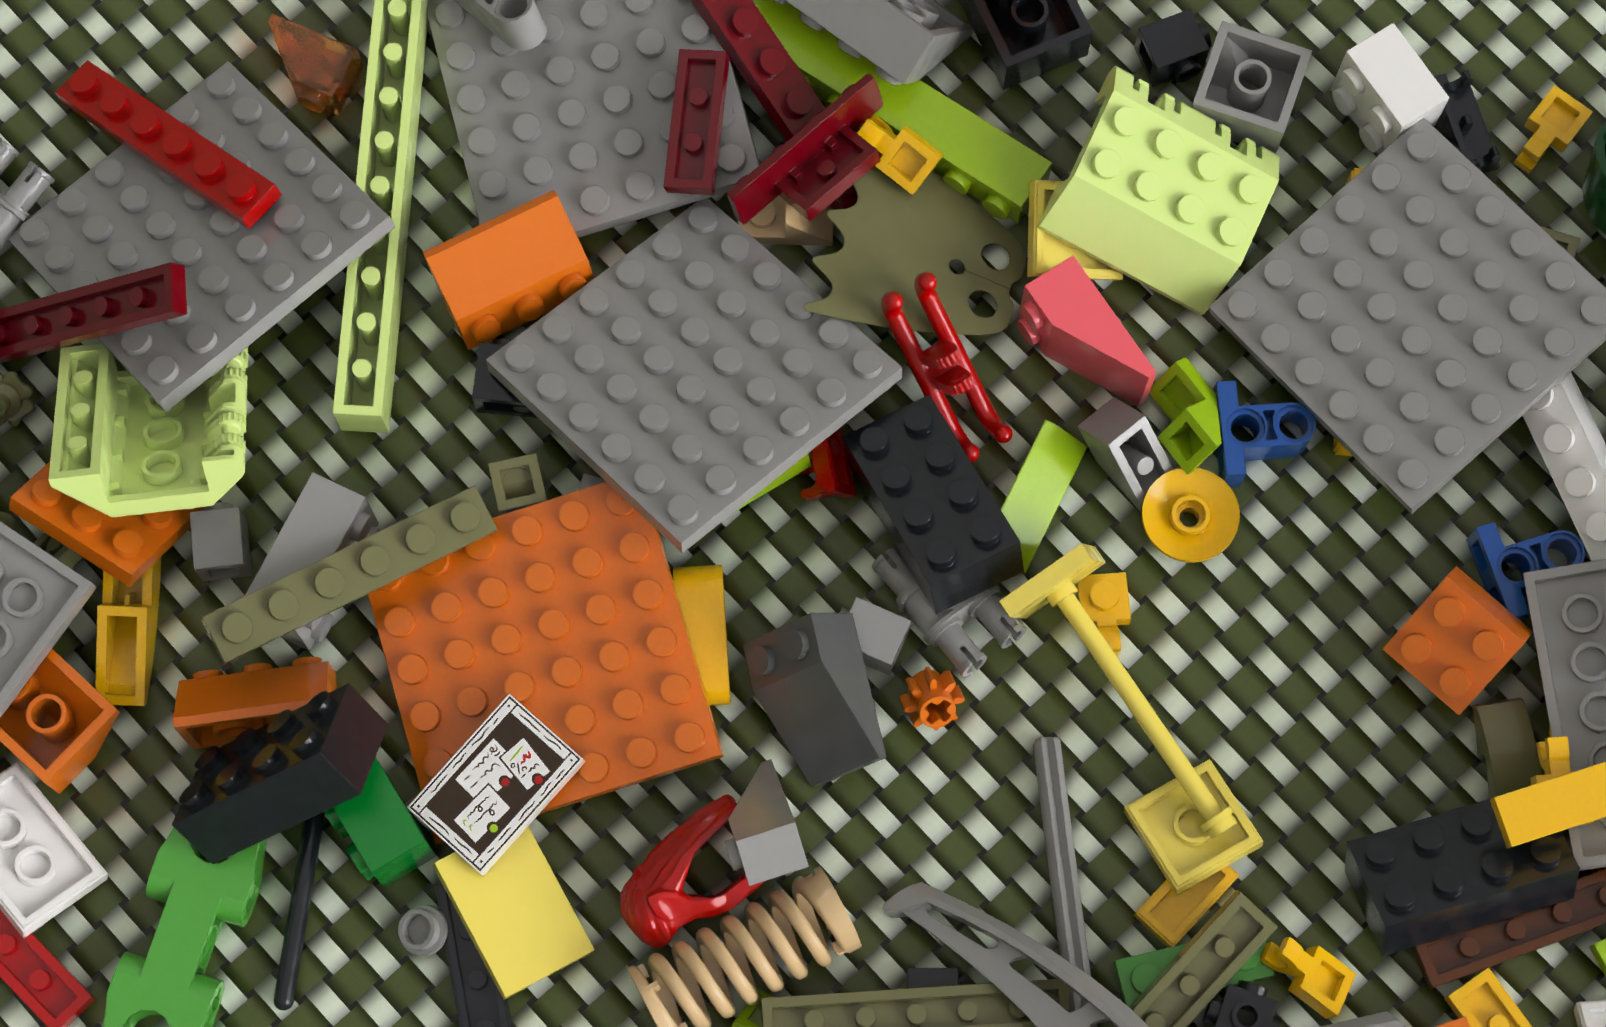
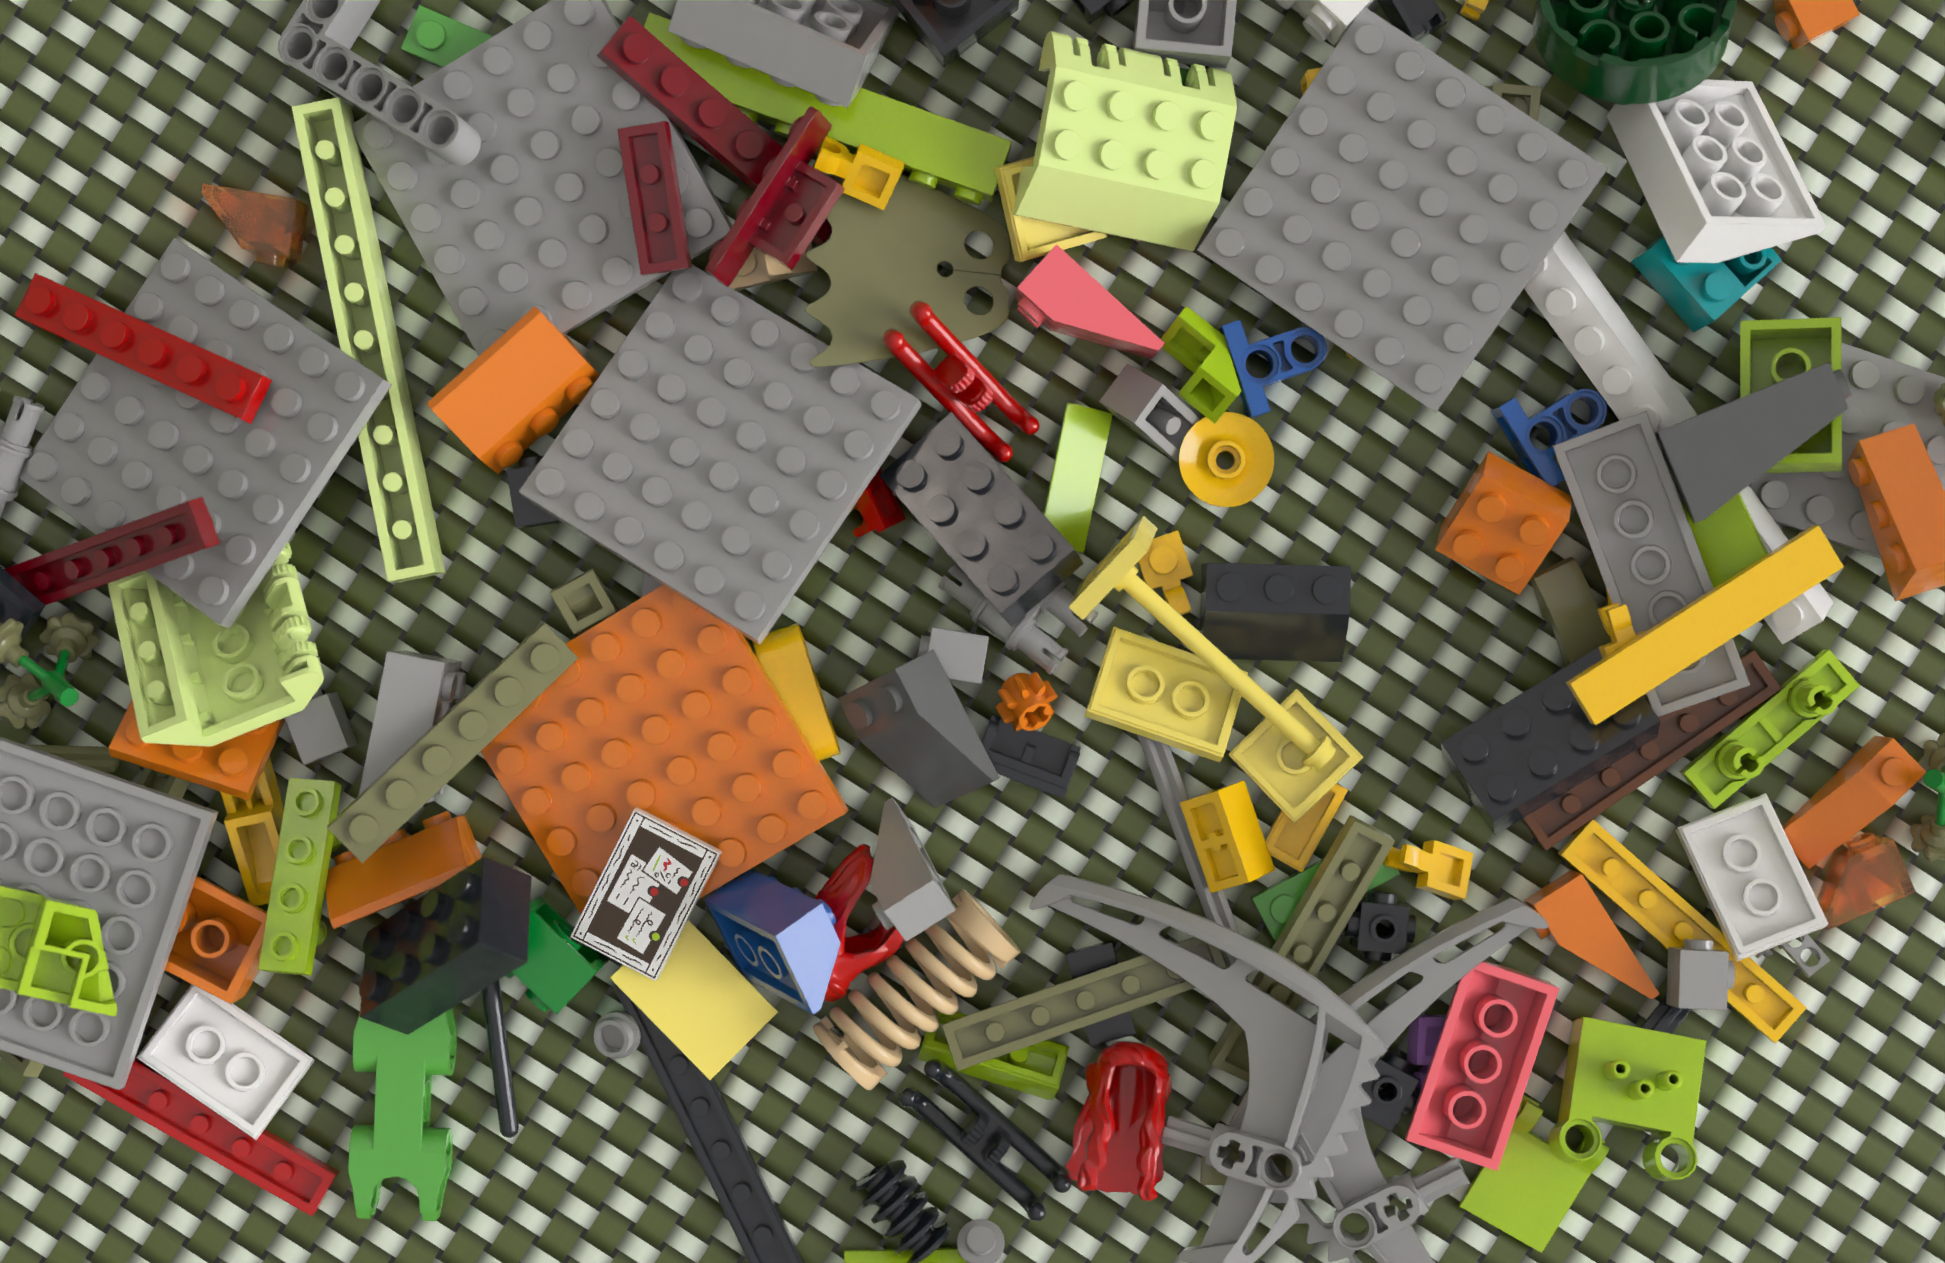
camera: 10 degrees left, 15 degrees up
none -> lime plate [258,778,342,976]
none -> blue slope [705,869,841,1015]
none -> black hinge [982,714,1081,799]
none -> light yellow tile [1084,627,1248,763]
none -> yellow hinge [1180,780,1275,893]
none -> black slope [1200,563,1351,662]

